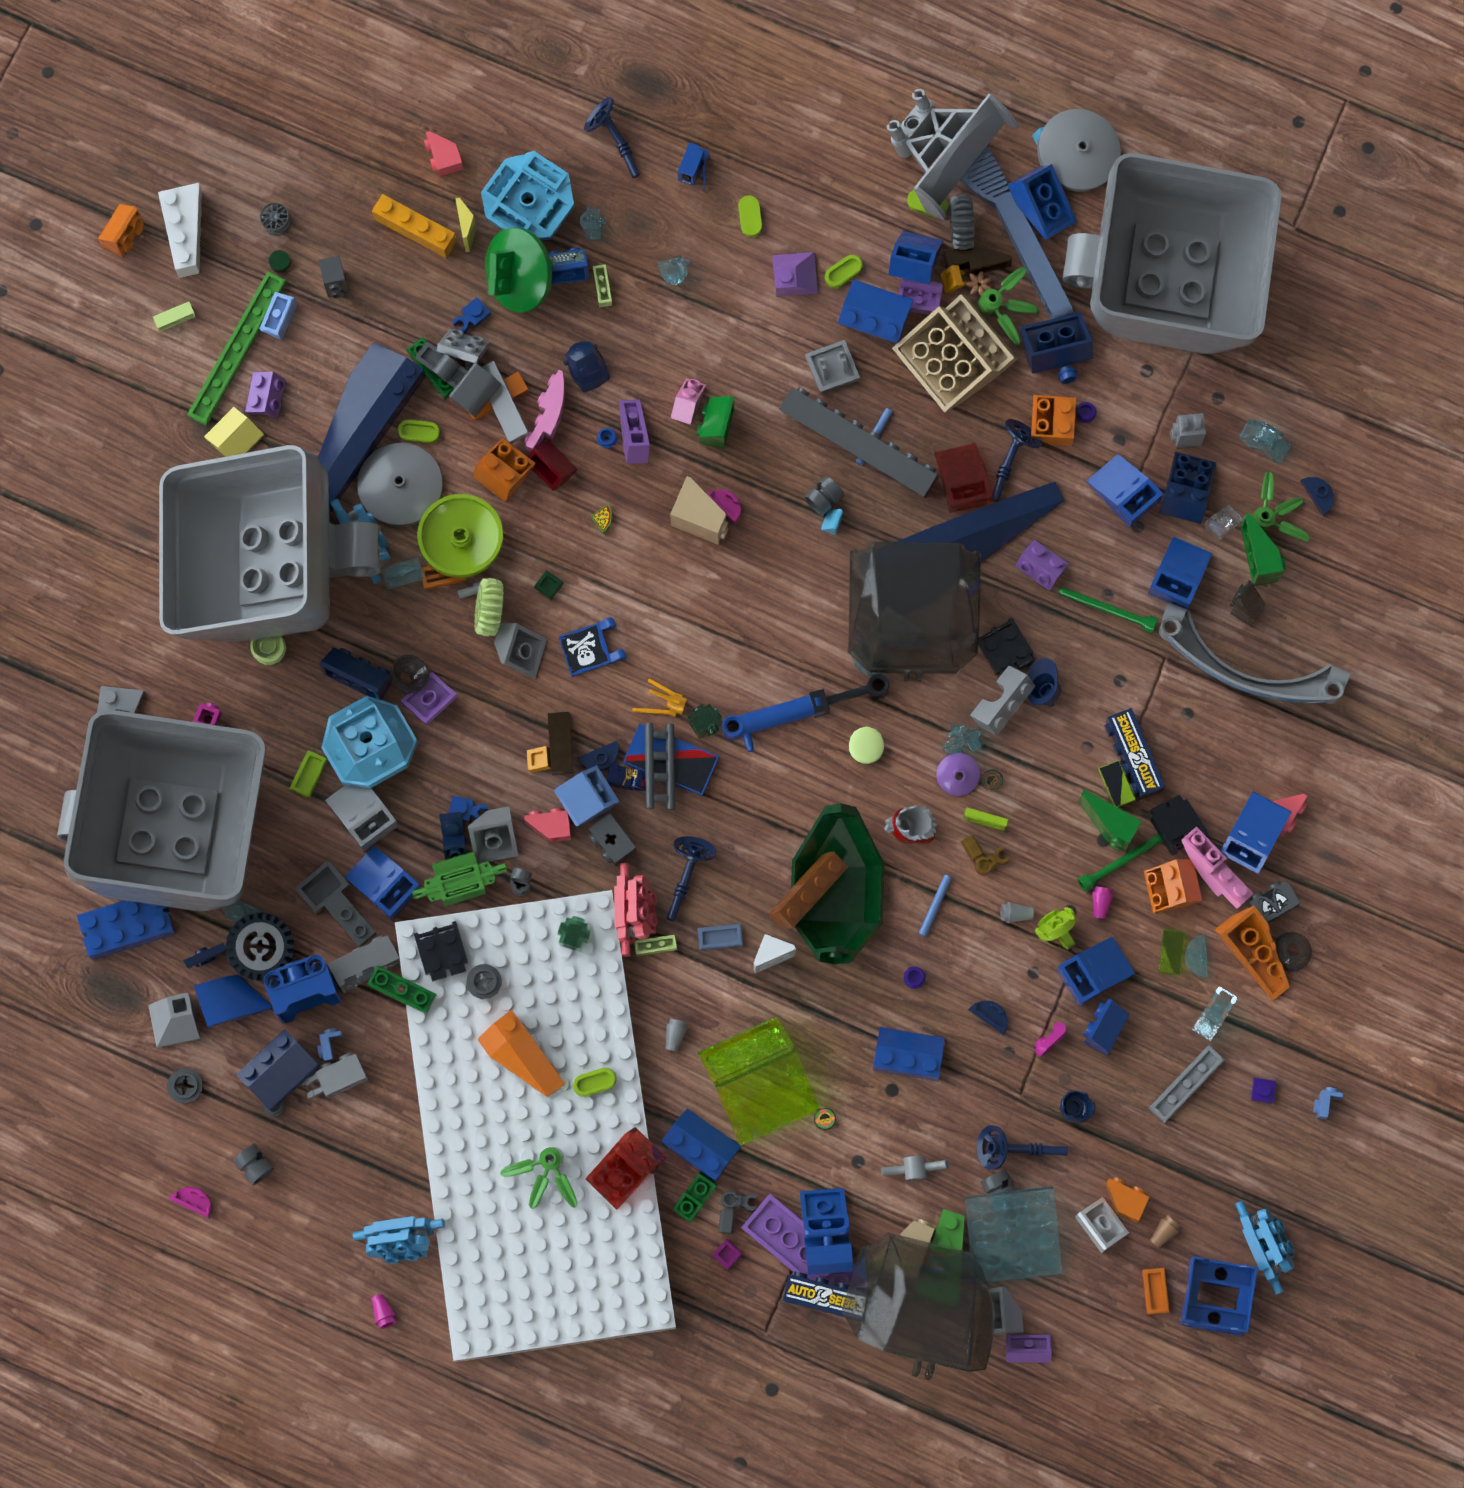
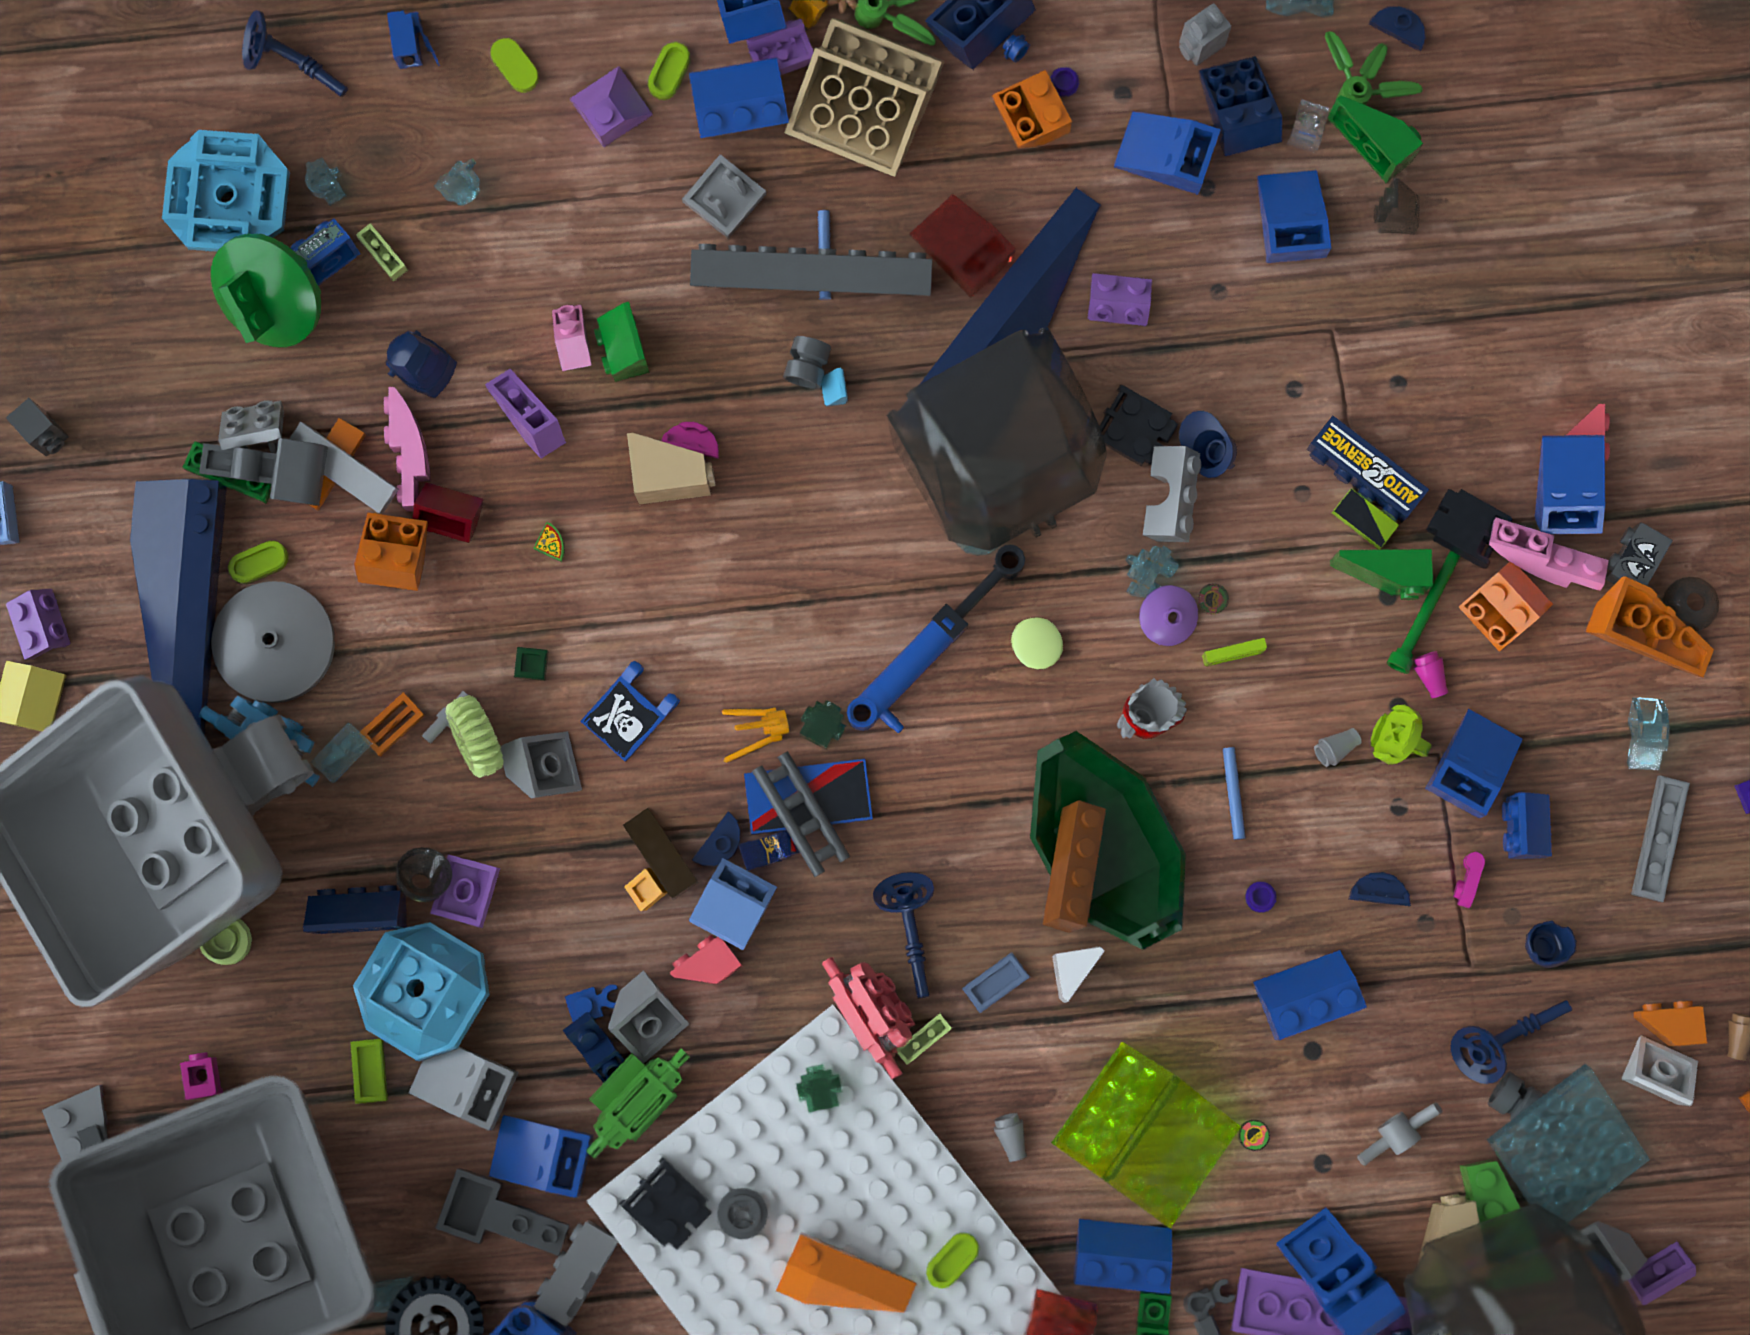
camera: 30 degrees left, 5 degrees up
green tile [367,965,437,1015] -> none
light orange brick [372,194,457,258] -> none
lime dish [417,494,503,578] -> none
coral slope [424,131,463,177] -> none
blue plate [452,297,491,333] -> none
light yellow slope [455,198,476,252] -> none
dark grey connector [510,868,532,897] -> none
dark grey brick [588,813,636,867] -> none
blue plate [596,428,618,449] -> none
pearl gold bar [960,835,1010,876] -> none
dark blue dish [991,419,1042,502] -> none
green piece [1058,587,1158,634] -> none
clear neon green tile [1158,929,1185,976] -> none
light grey panel [1159,602,1351,704] -> none
clear light blue plate [1184,934,1208,979] -> none

